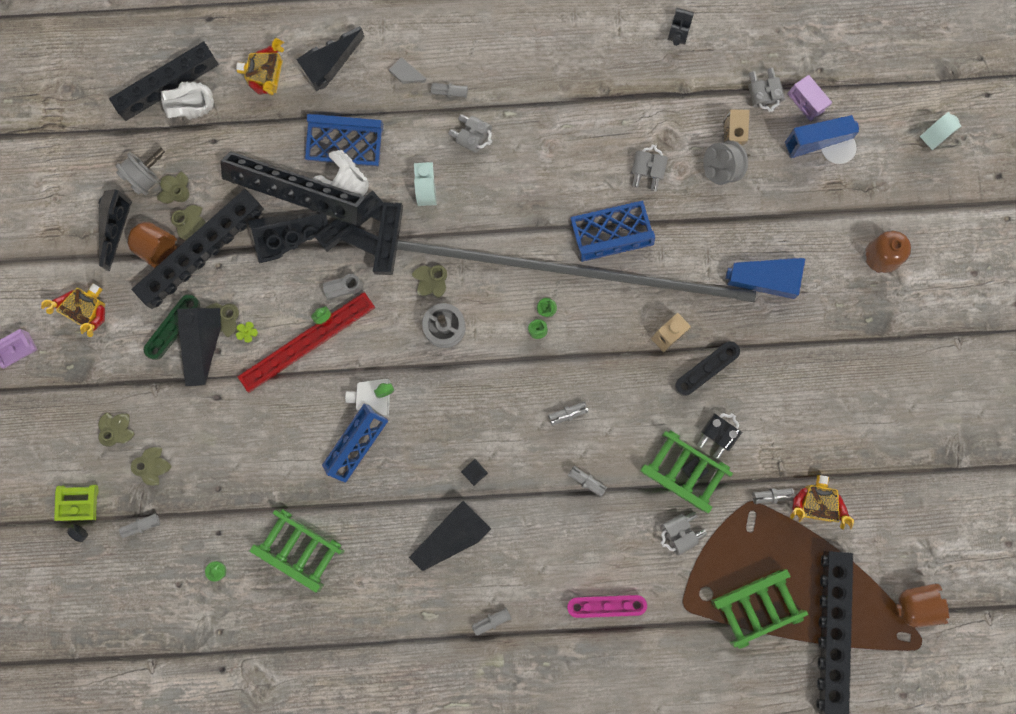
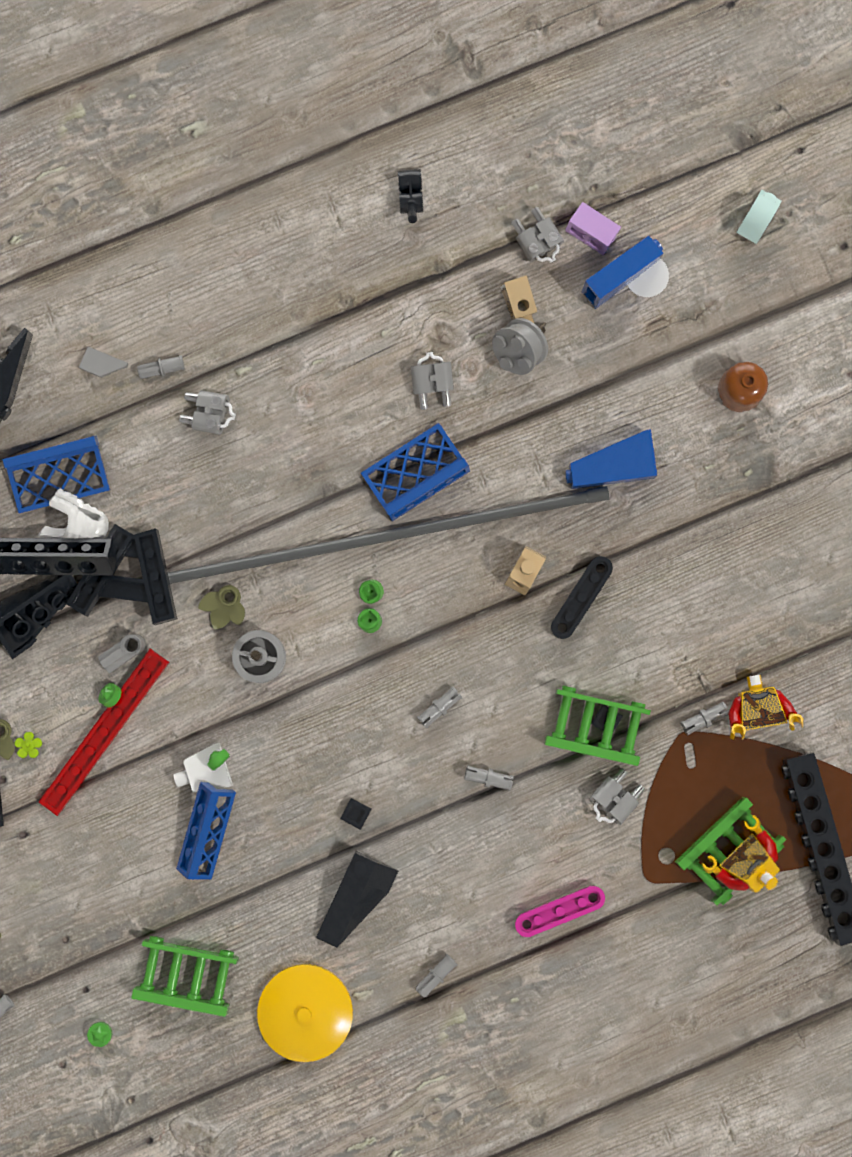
camera: 25 degrees left, 5 degrees up
light aqua brick [414,162,437,206] -> none
black piece [697,413,743,460] -> none
none -> yellow dish [257,964,353,1062]
none -> torso [702,815,779,893]

